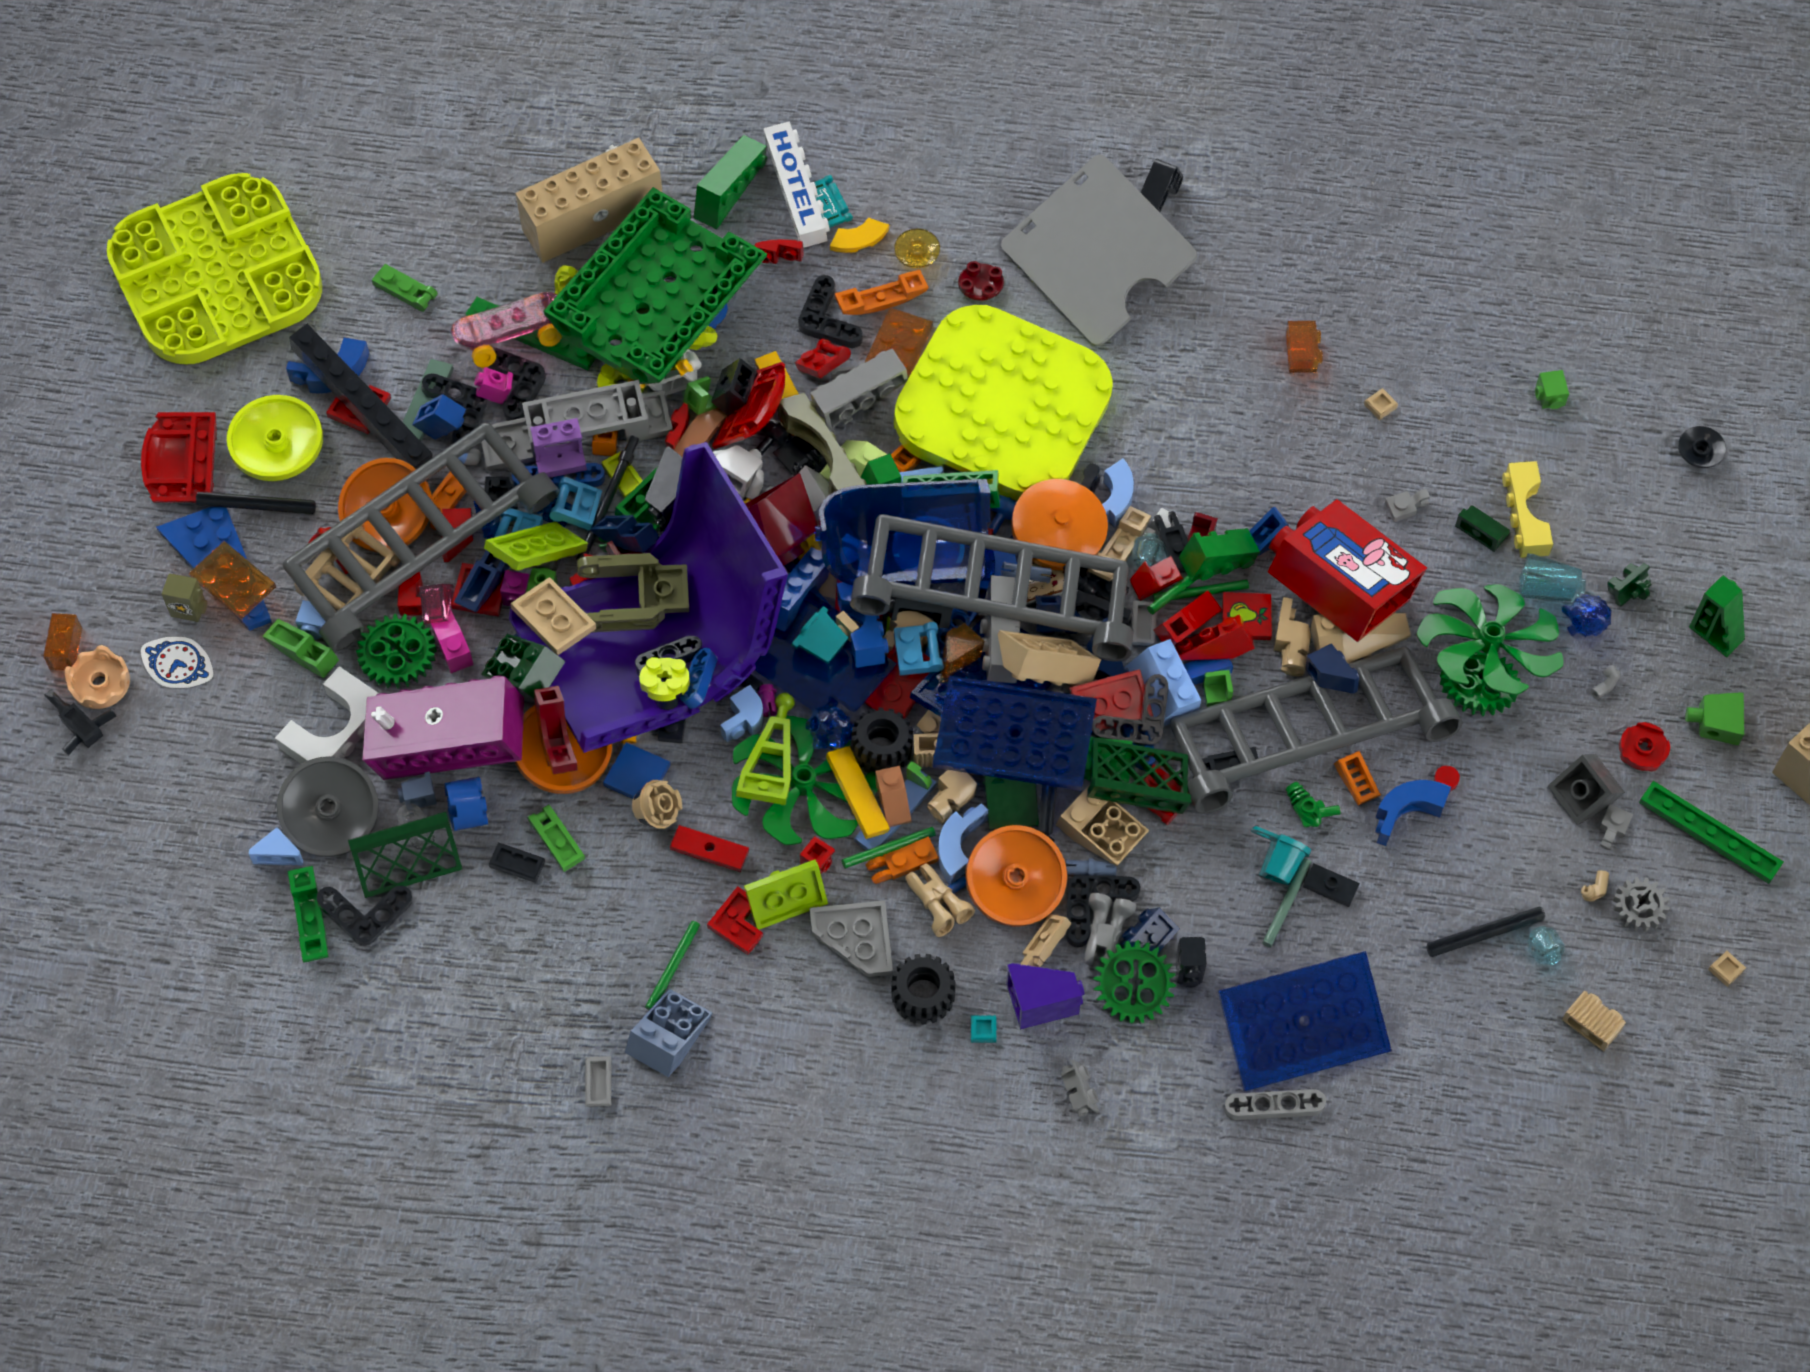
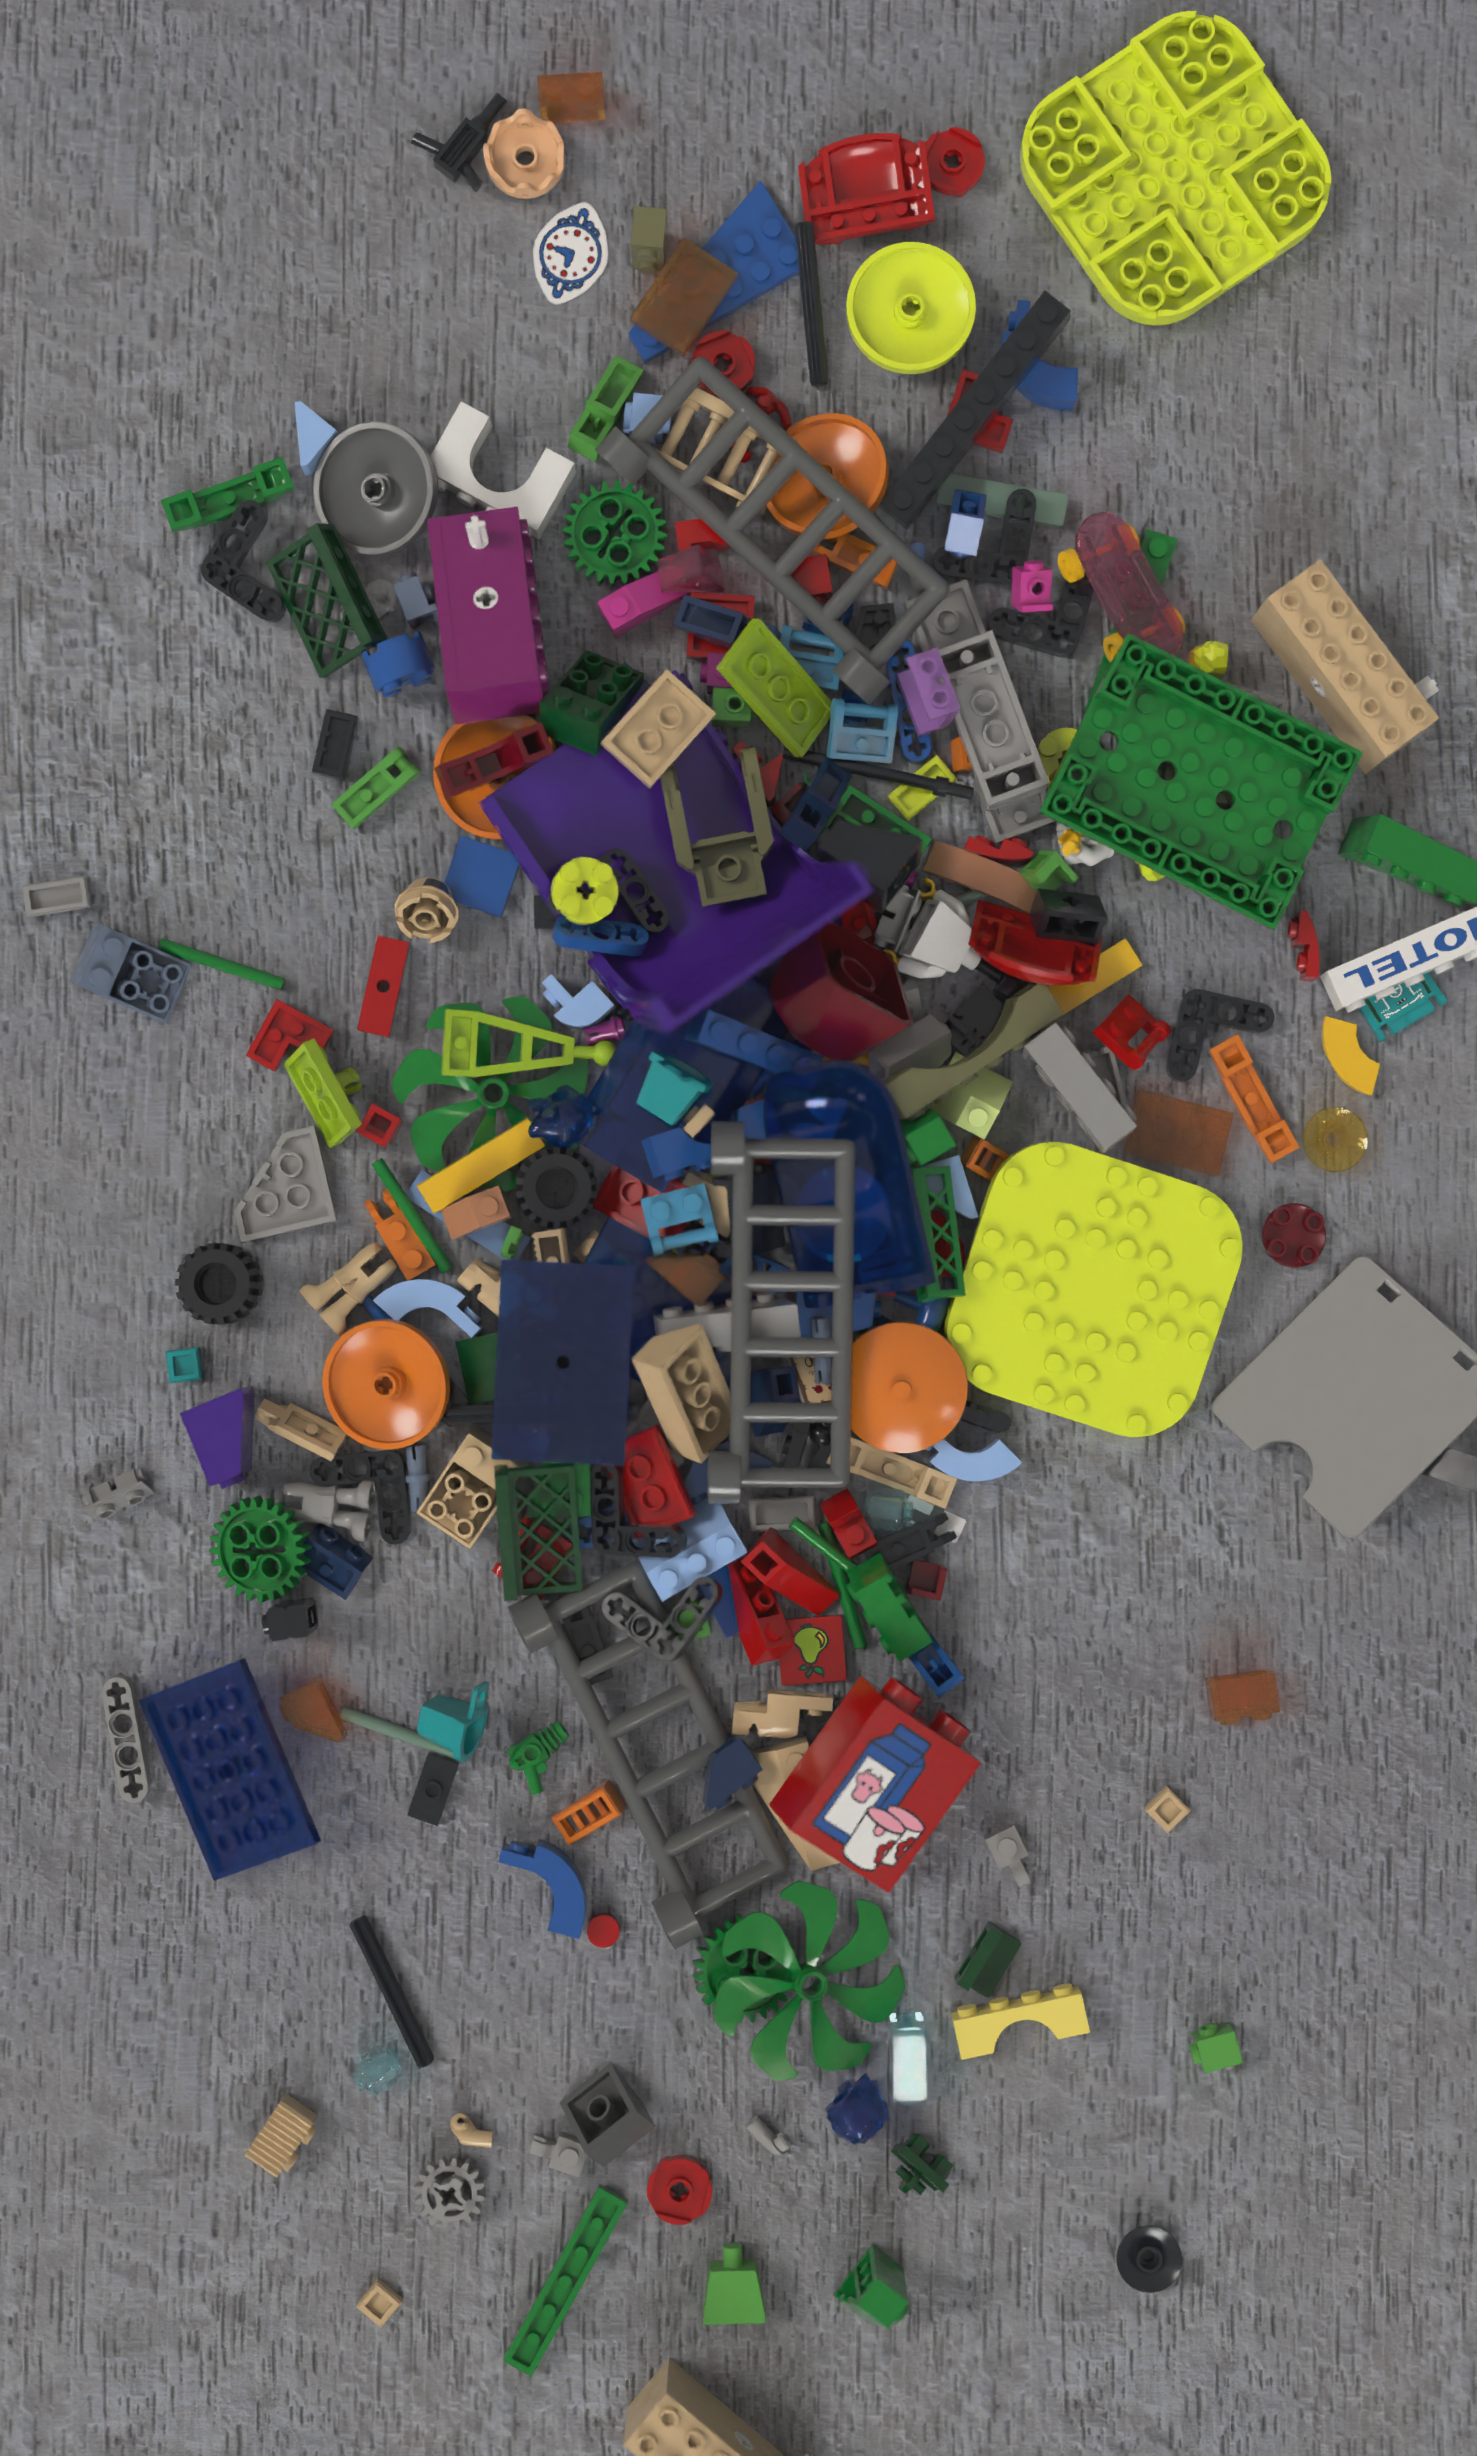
camera: 85 degrees right, 25 degrees up
bright green plate [372,264,438,312] -> none
none -> clear orange slope [279,1677,348,1743]
none -> black beam [602,1577,723,1661]
none -> red plate [691,330,755,398]
none -> red plate [925,127,985,197]

